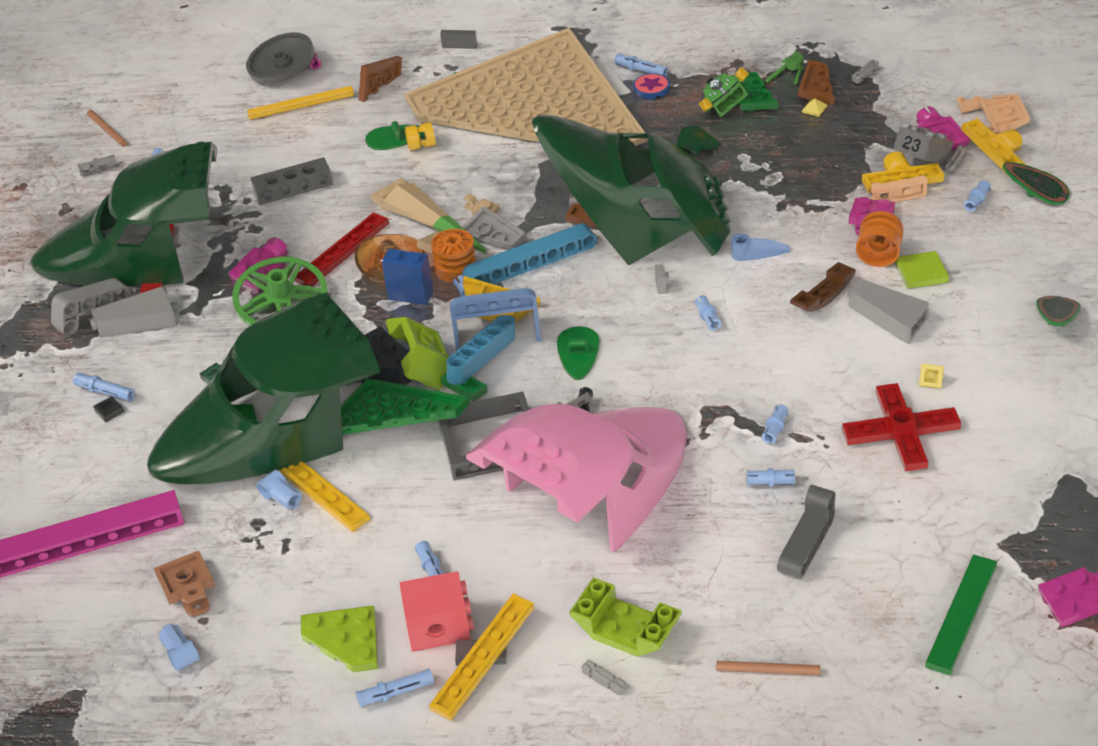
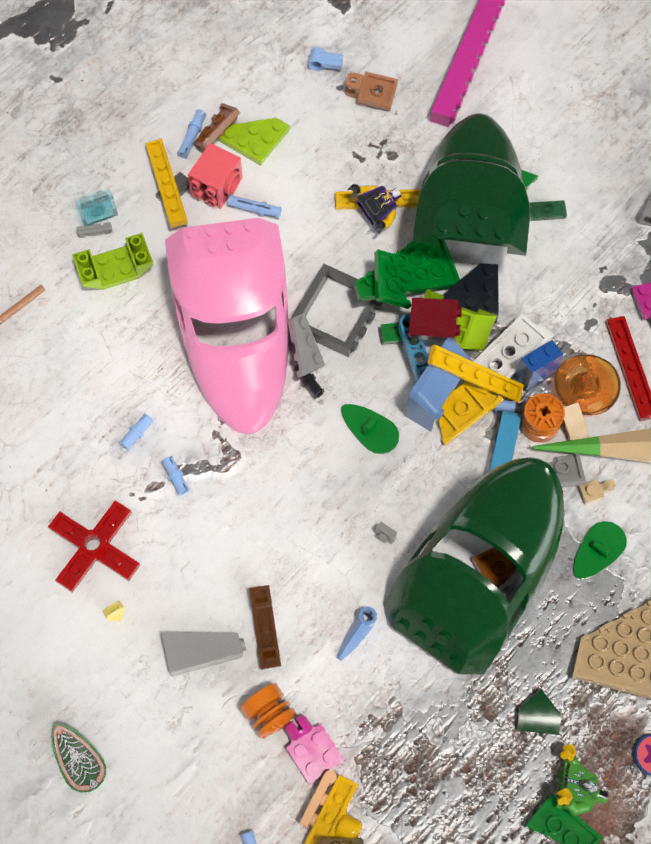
camera: 125 degrees right, 25 degrees up
light blue pin [73,372,135,402] -> none
pearl dark grey tile [93,396,124,422] -> none
bright green wheel [232,257,328,326] -> none
light blue piece [256,470,302,510] -> none
light blue pin [695,295,721,331] -> none
dark grey beam [777,485,836,579] -> none
lime tile [895,251,949,289] -> none
none -> clear light blue slope [75,189,118,227]
none -> dark orange wing [194,103,240,150]
none -> torso [347,184,402,234]
none -> green wing [374,249,411,309]
none -> dark red brick [409,297,462,341]
none -> yellow tile [427,345,524,403]
none -> white hinge [473,313,556,378]
none -> green shield [573,521,627,579]

